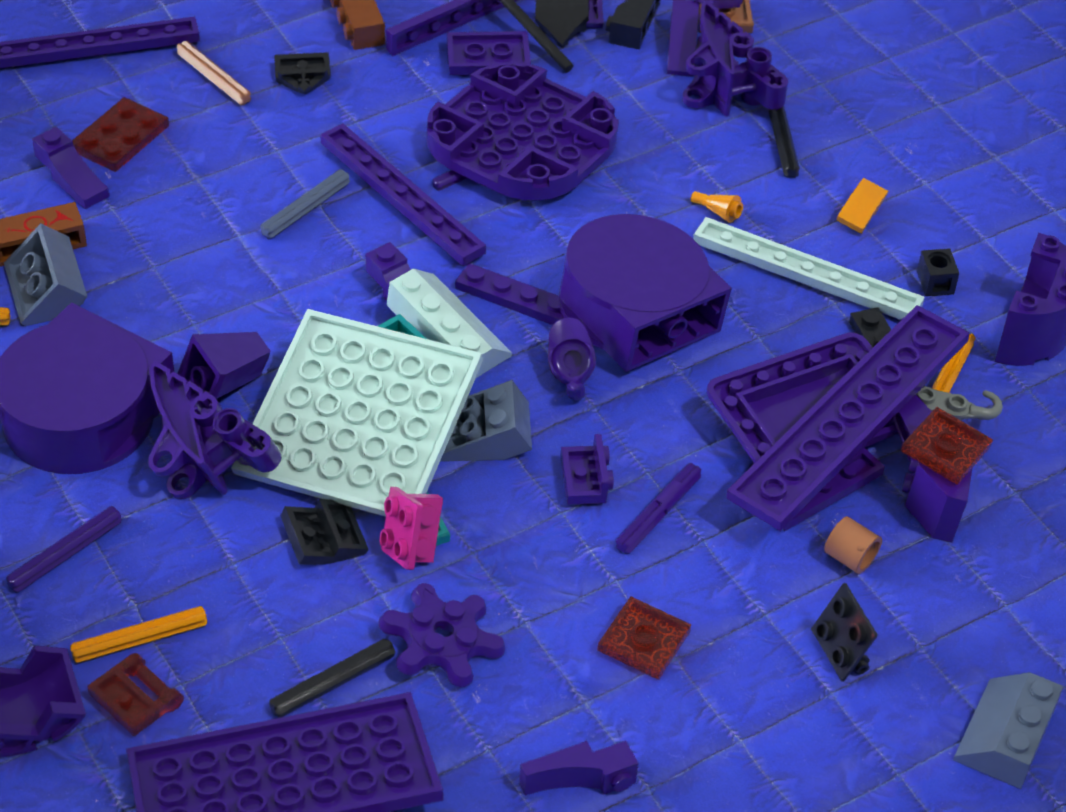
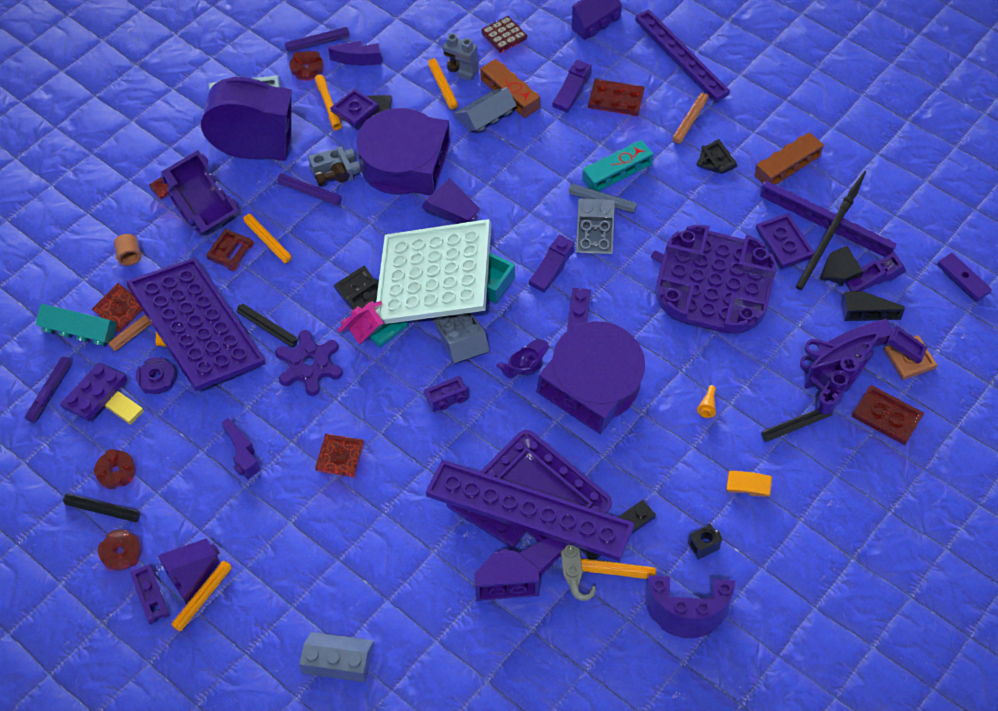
camera: 75 degrees right, 10 degrees up
dark purple piece [148,360,282,499] -> none
dark purple plate [320,123,486,266] -> none
light aqua slope [387,268,512,378] -> none
dark purple axle [616,463,701,554] -> none
light aqua plate [693,217,925,320] -> none
black hinge [811,583,878,681] -> none
nougat piece [824,516,882,574] -> none
clear red plate [901,407,993,485] -> none
none -> sand blue hips [308,146,361,186]
none -> sand blue slope [576,198,615,254]
none -> teal brick [582,140,654,191]
none -> clear red plate [852,385,924,445]

